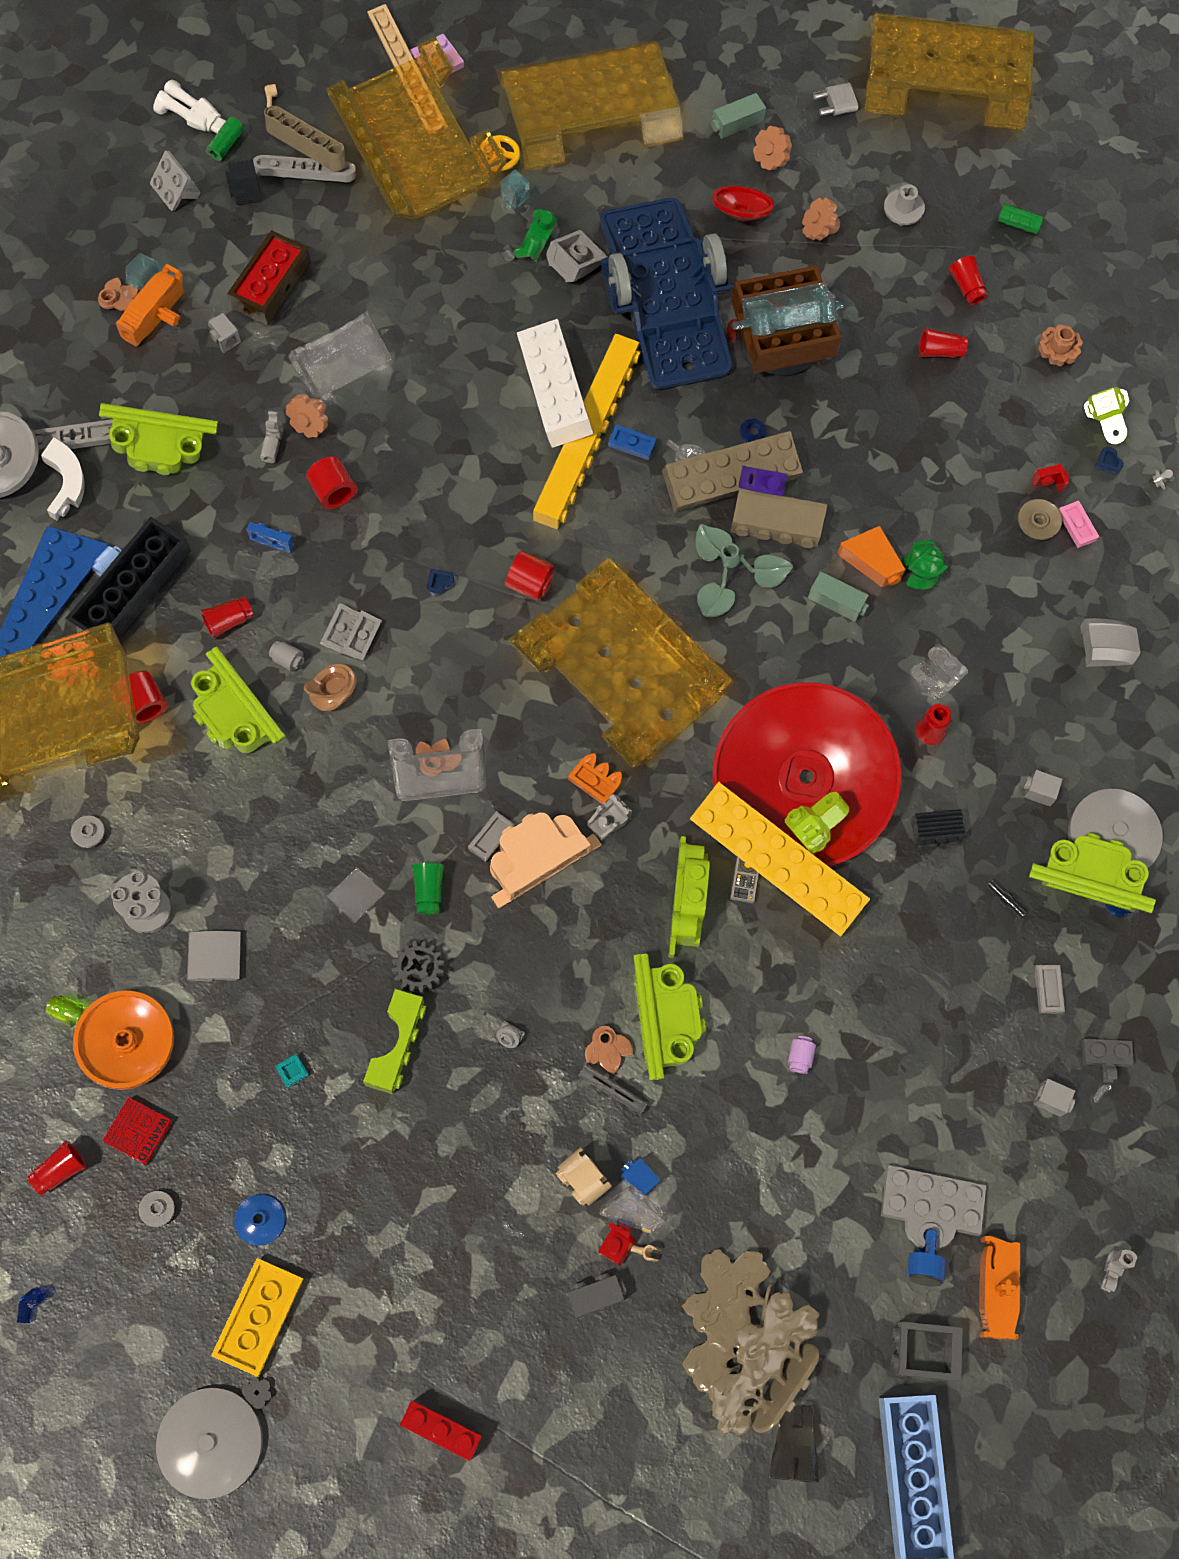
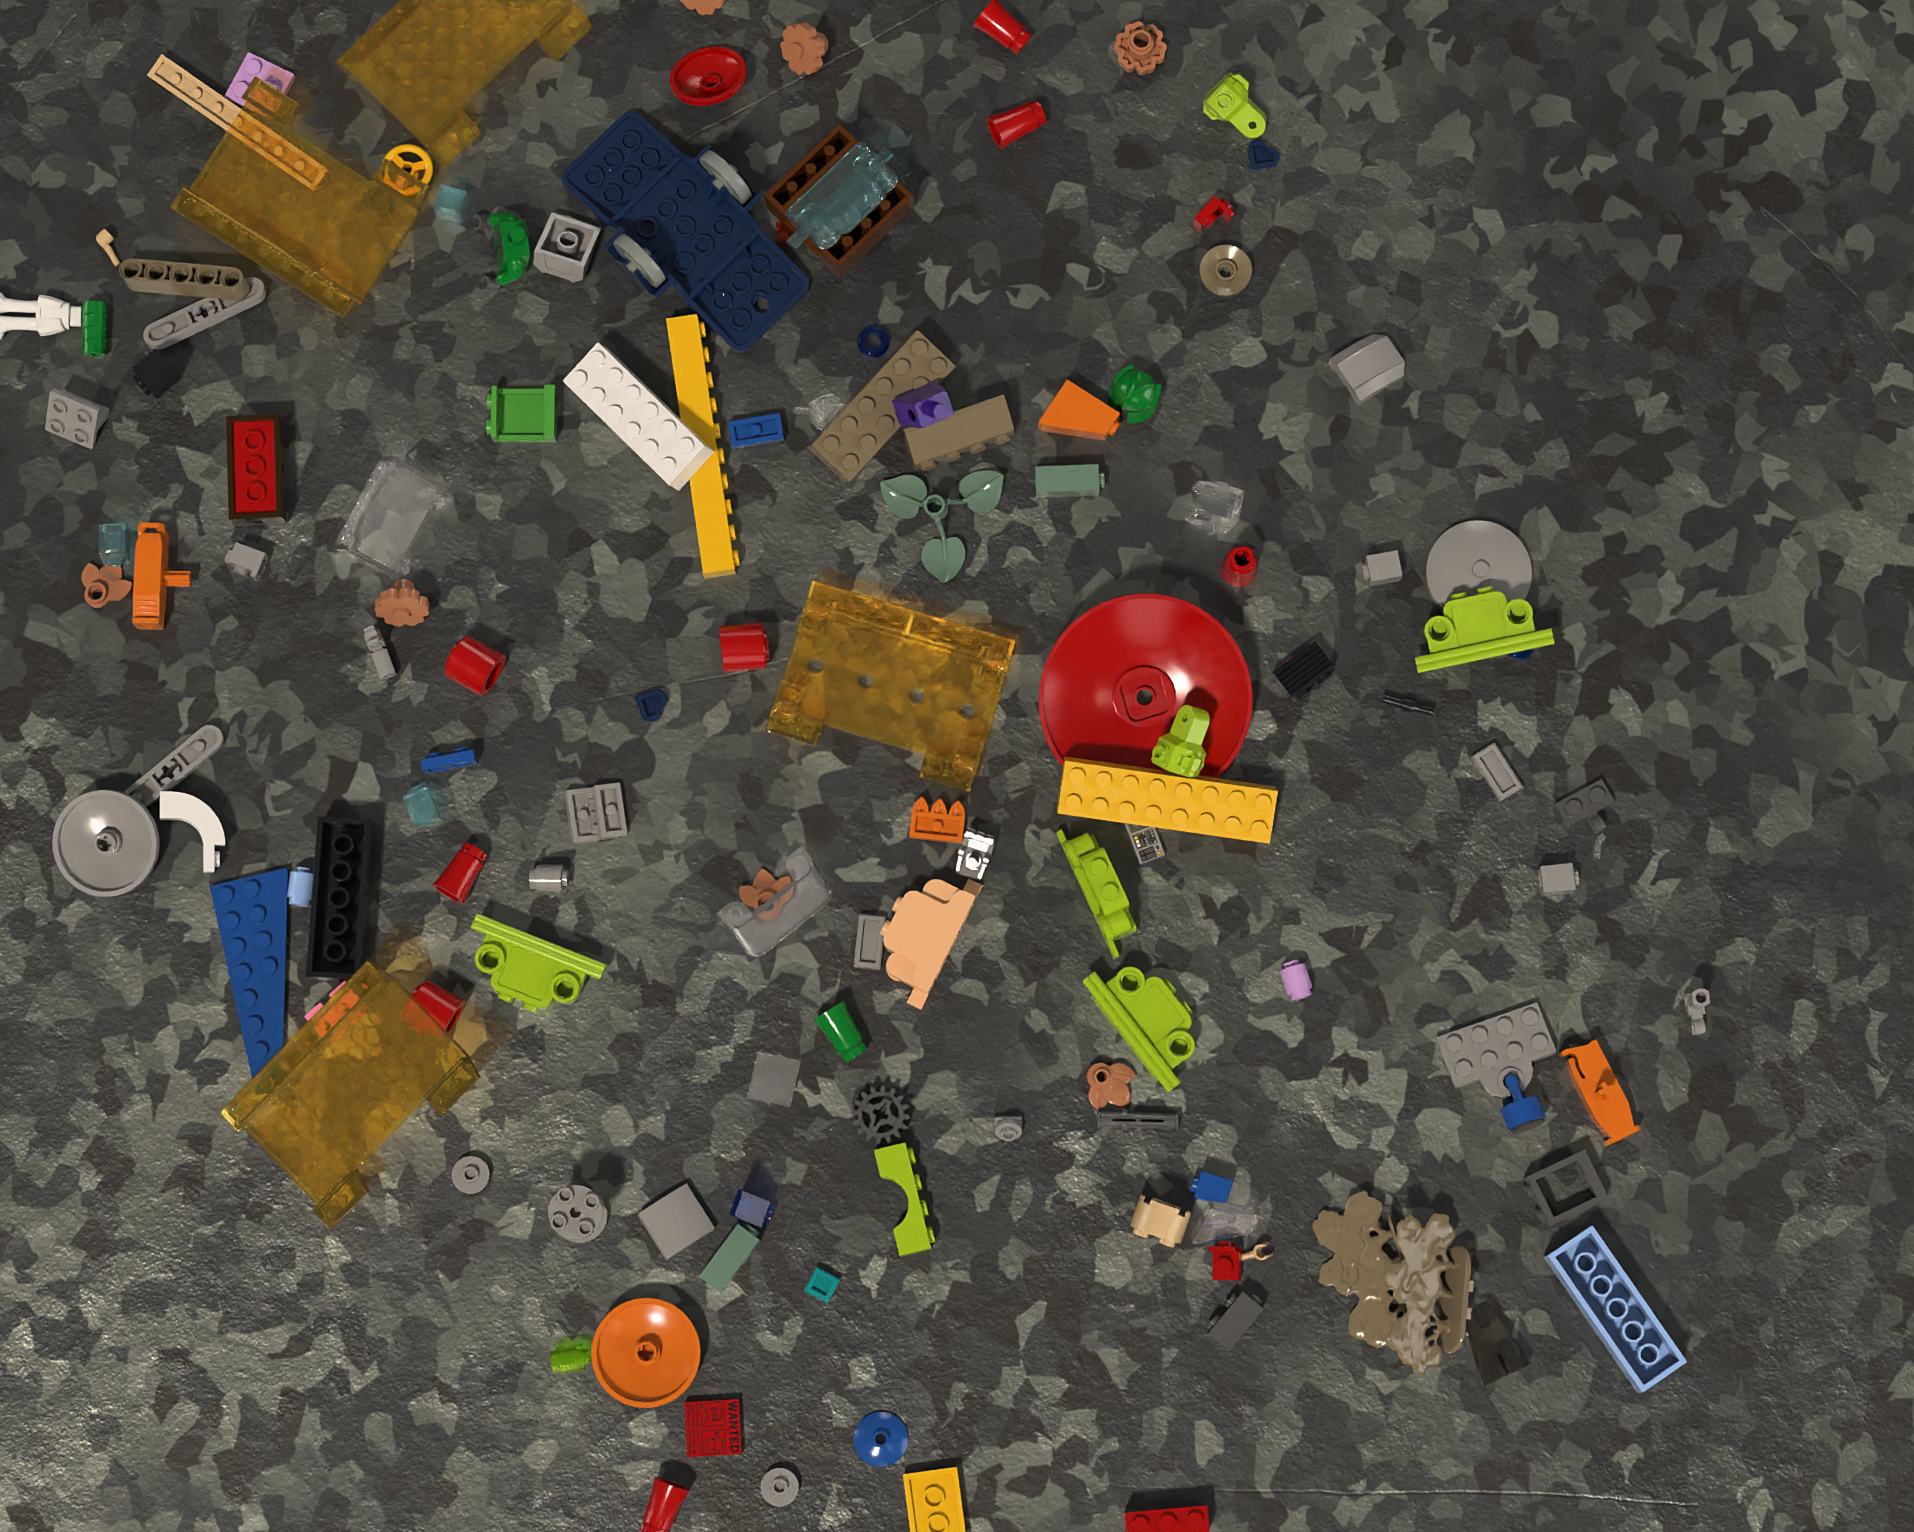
camera: 25 degrees left, 10 degrees up
lime brick [99,403,218,475] -> none
medium nougat piece [304,664,357,711] -> none
bright pink plate [1059,501,1099,548] -> none
light grey plate [1152,469,1175,490] -> none
none -> clear light blue brick [402,786,441,830]
none -> bright green panel [486,385,557,442]
none -> sand green brick [699,1224,761,1293]
none -> clear blue slope [729,1189,774,1228]

